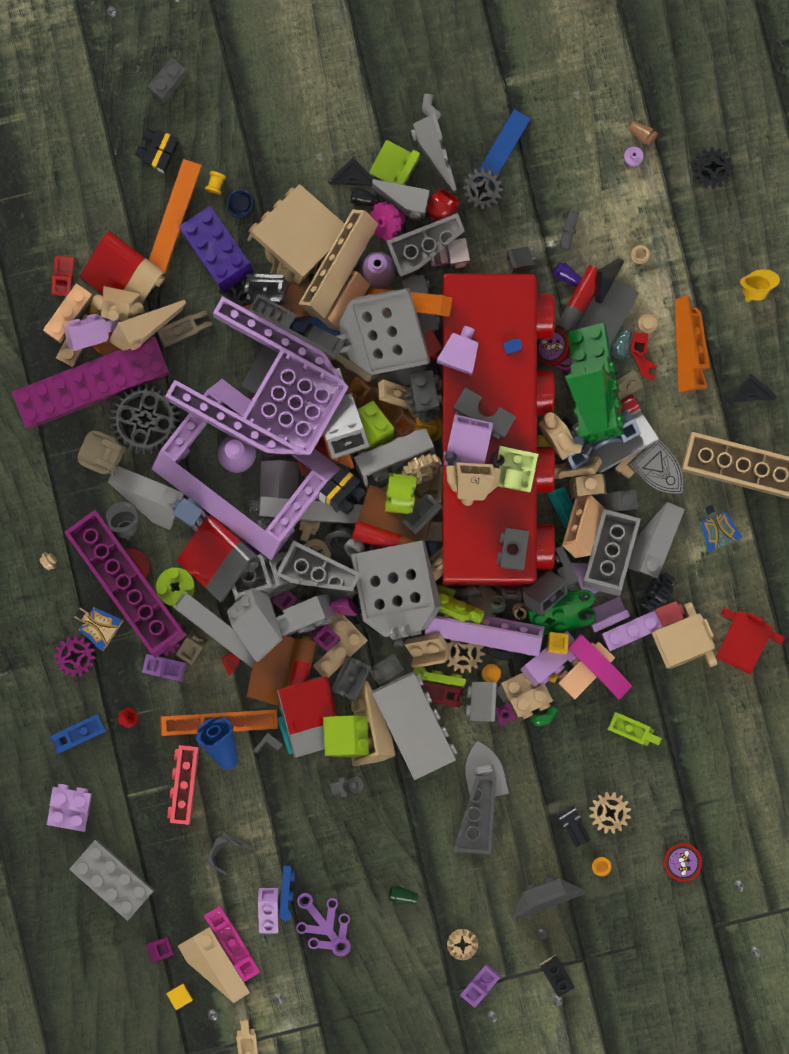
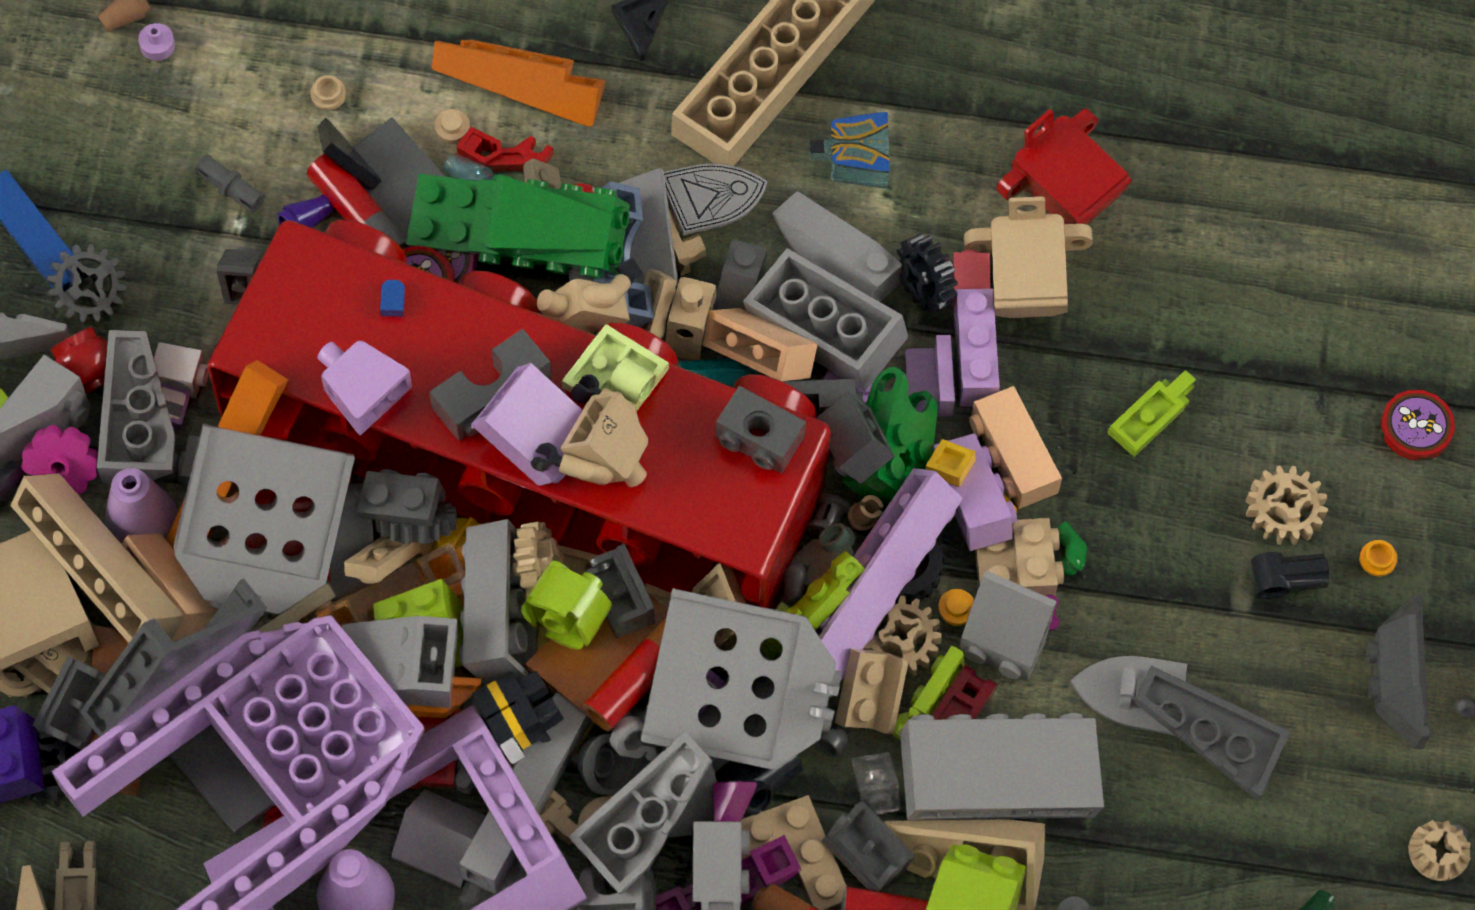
camera: 70 degrees left, 20 degrees down
dark pink slope [568,634,632,700] -> none

